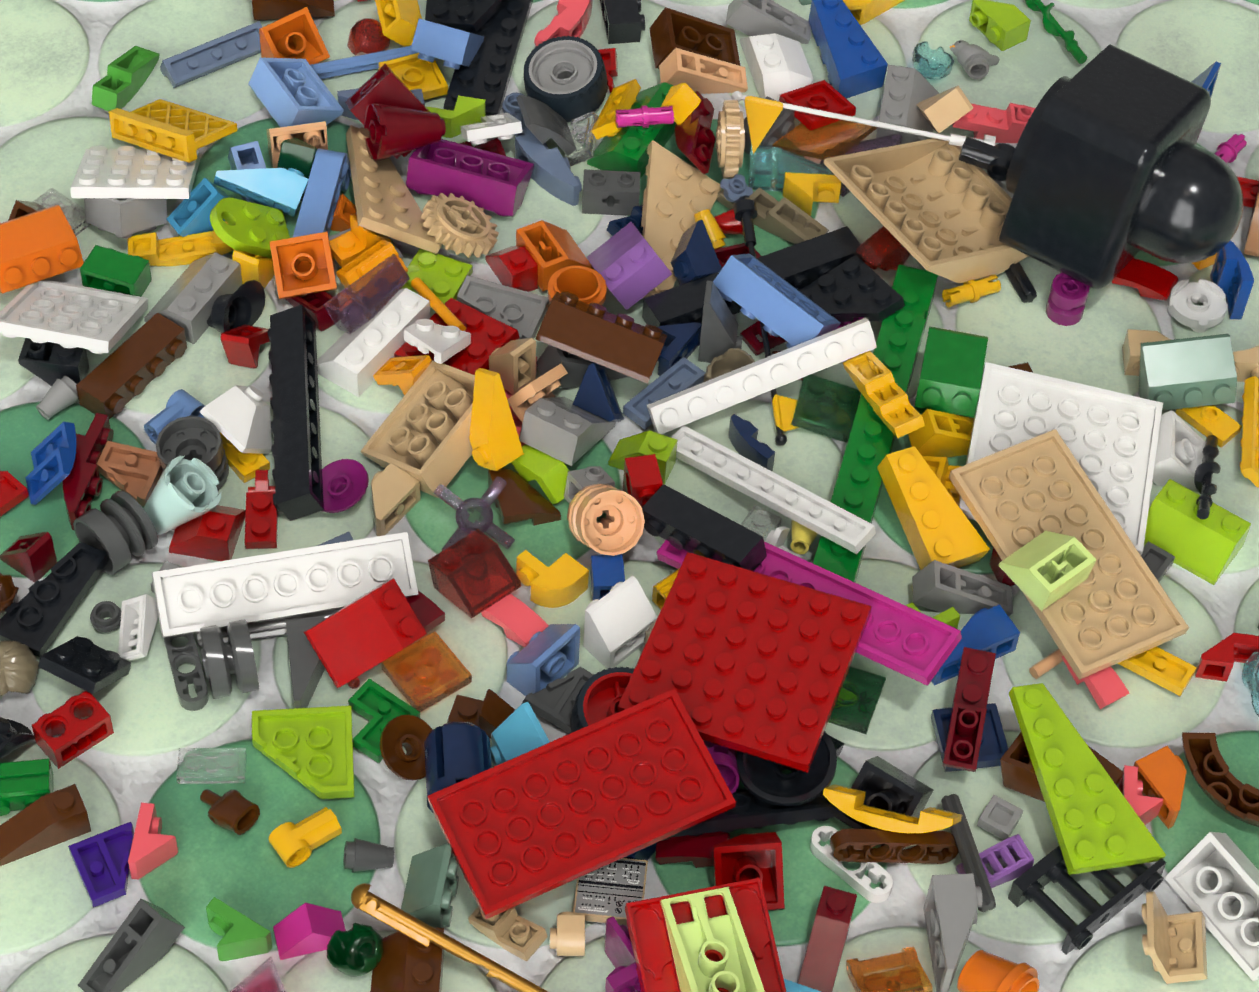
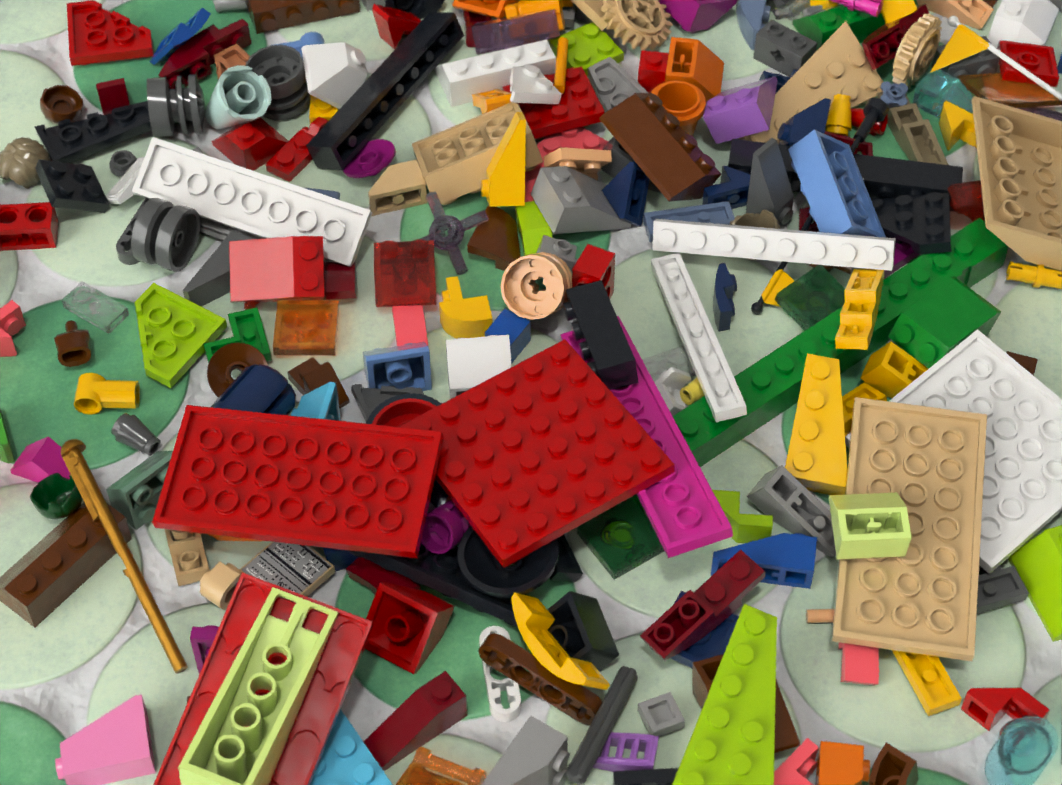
camera: 40 degrees right, 0 degrees up
tan slope [489,338,536,395] -> none
lime slope [608,430,678,484] -> none

